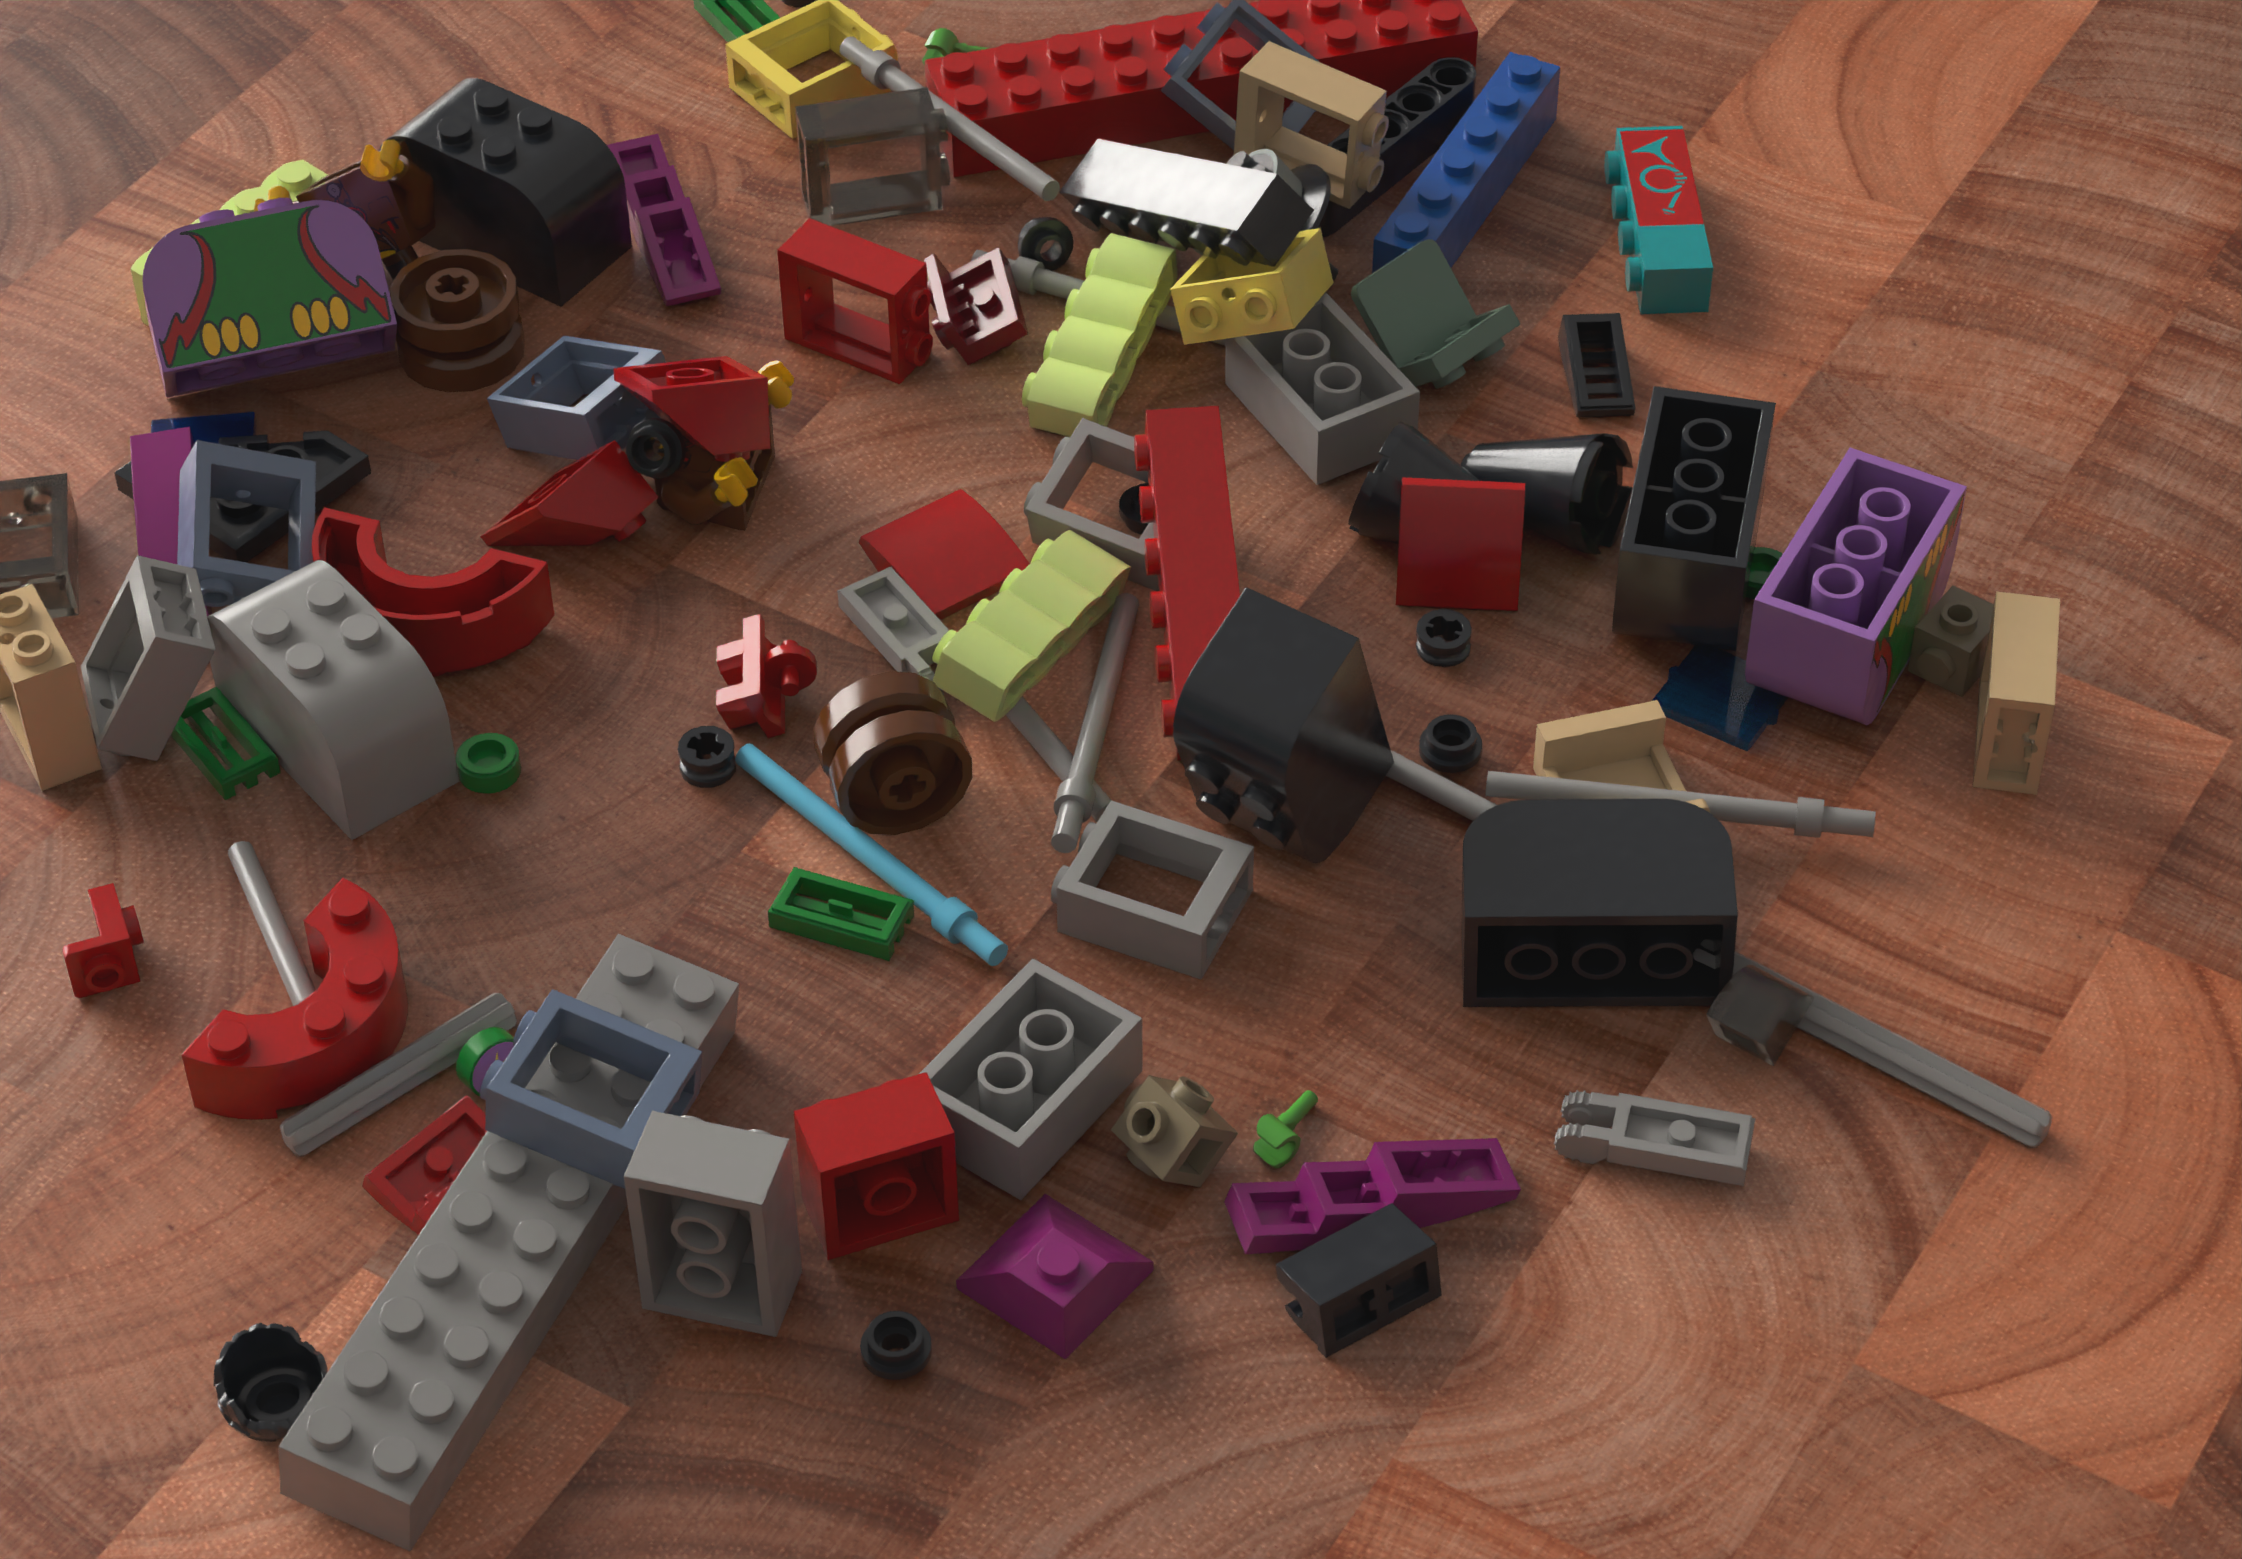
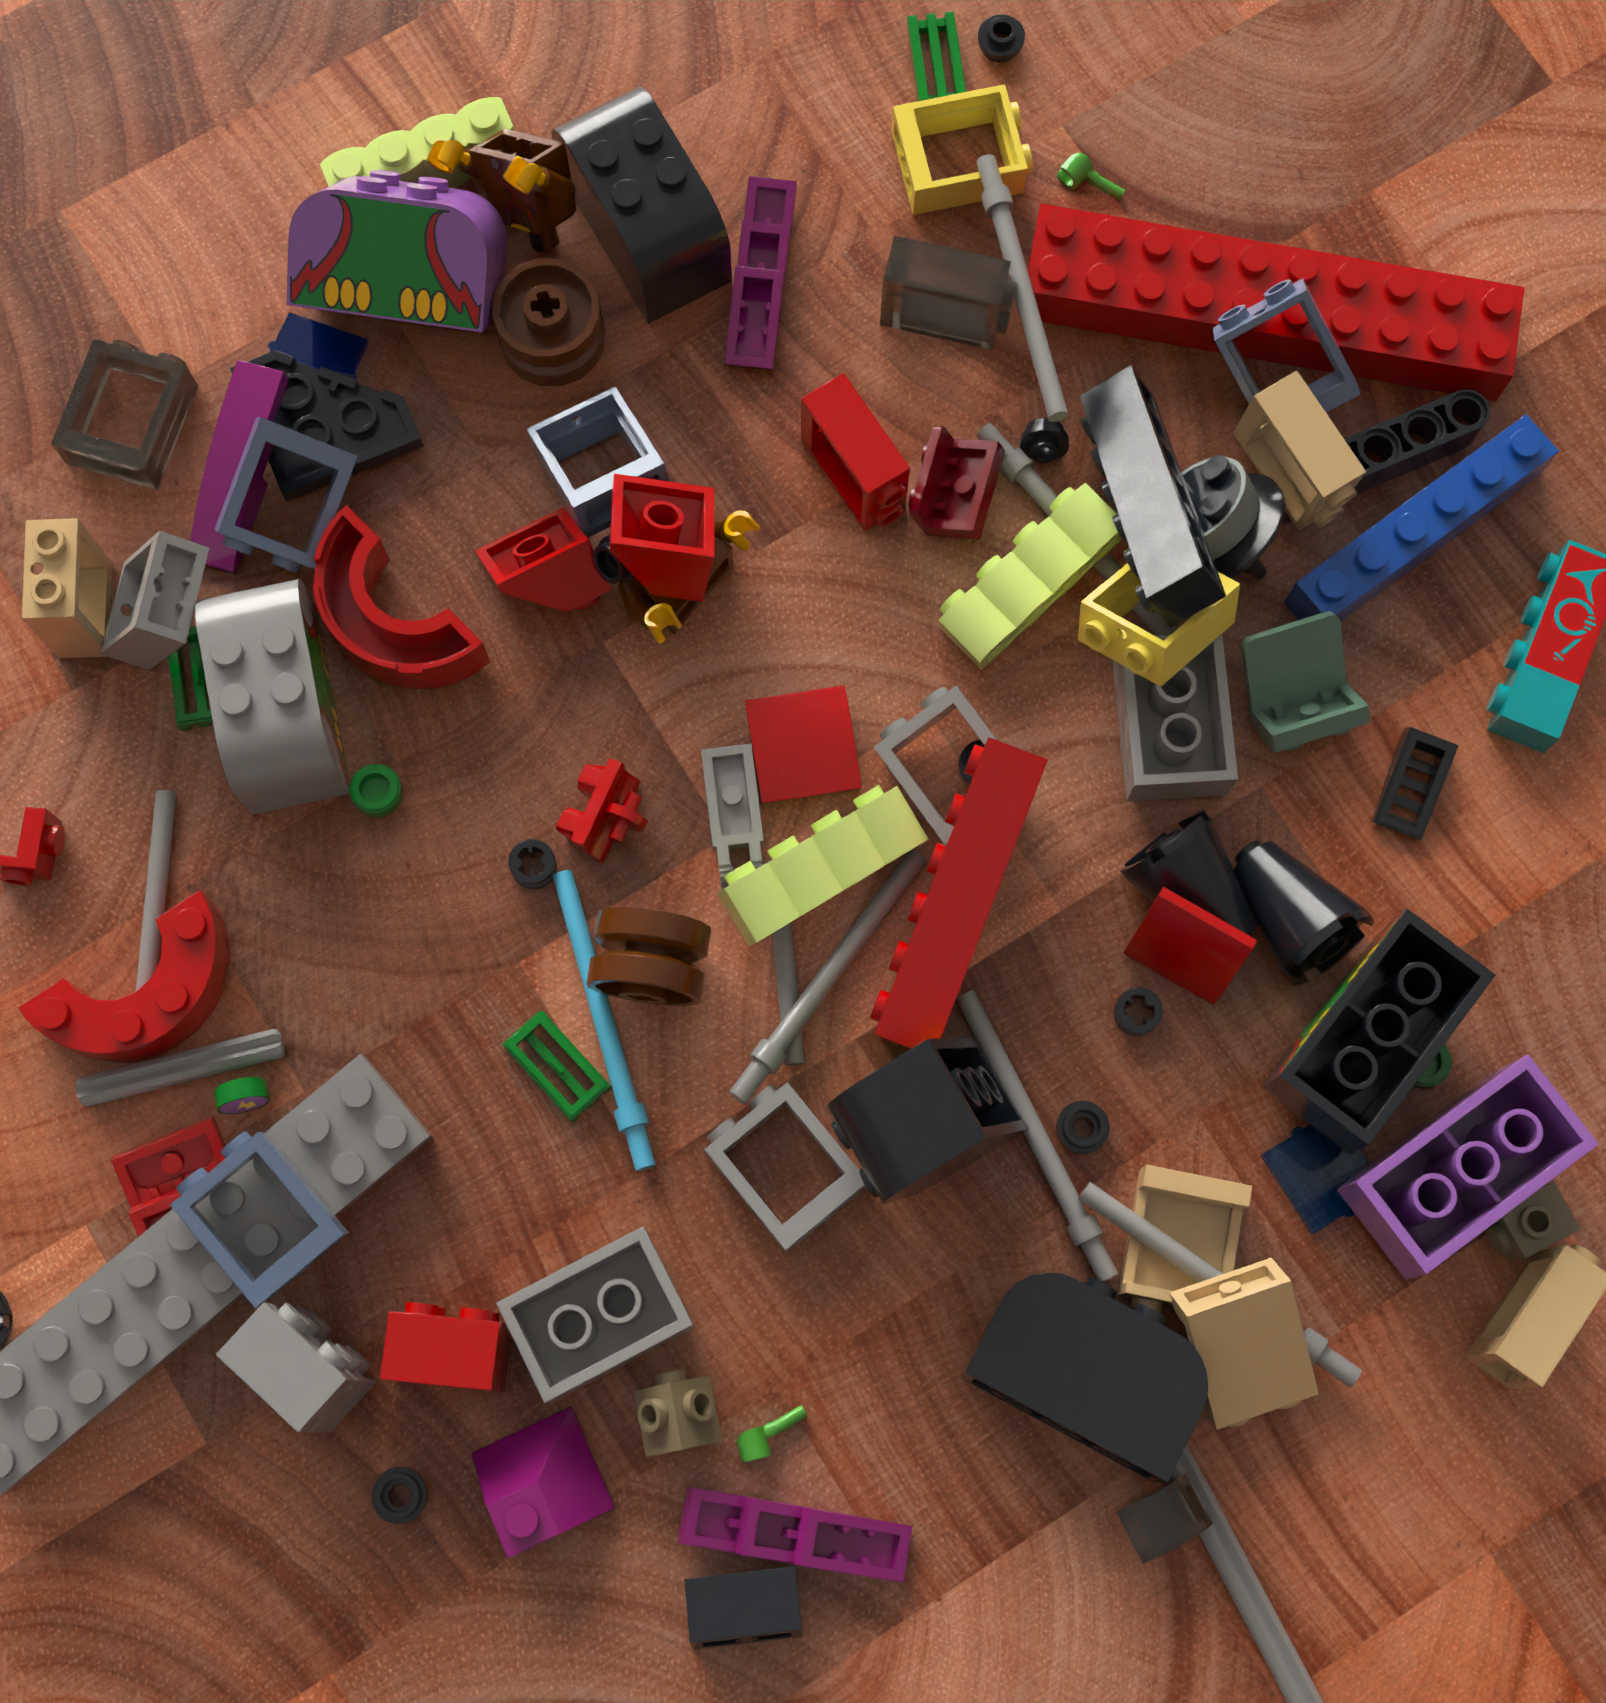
camera: 25 degrees right, 30 degrees up
light grey hinge [1554,1090,1755,1186] -> none
none -> tan panel [1170,1257,1319,1430]

